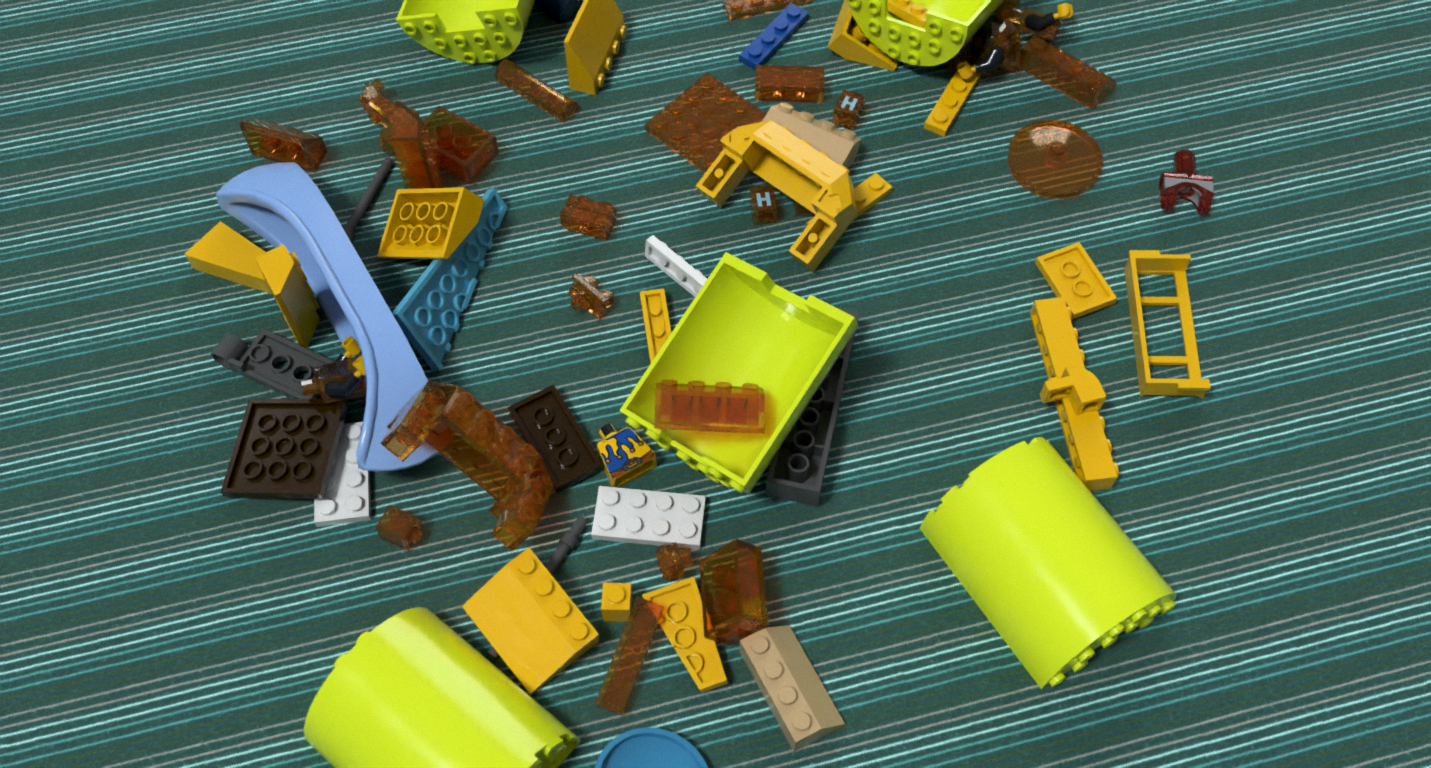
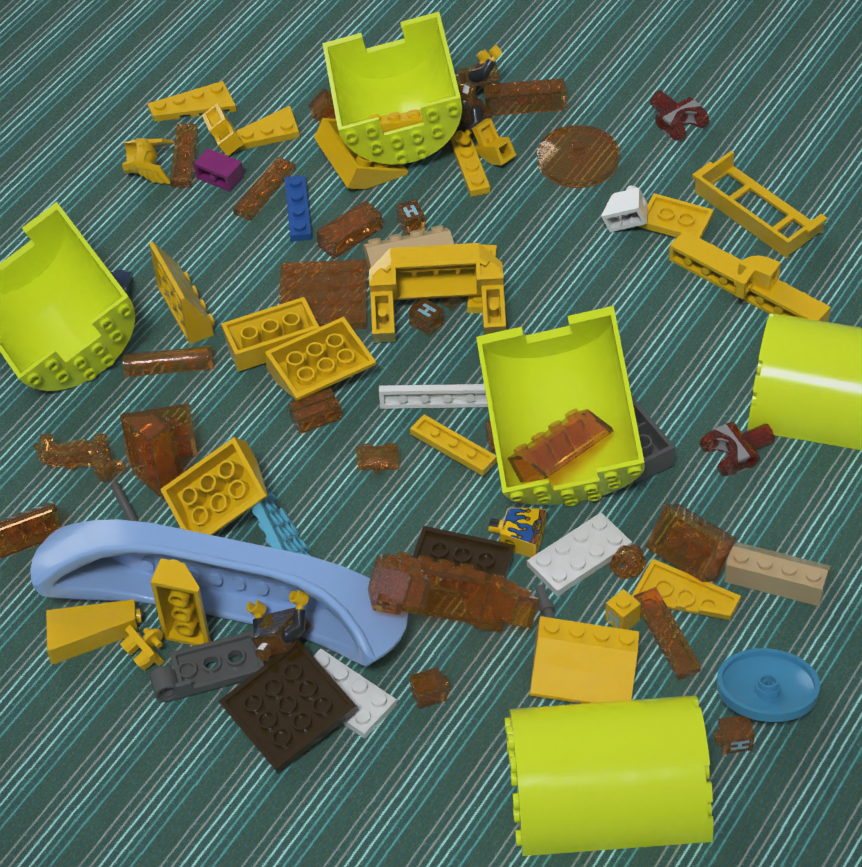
camera: 40 degrees left, 10 degrees down
none -> yellow hips [120,625,165,671]
none -> yellow slope [221,297,319,372]
none -> yellow slope [265,317,376,401]
none -> yellow brick [472,118,516,165]
none -> white torso [601,185,648,232]
none -> clear red connector [700,422,775,476]

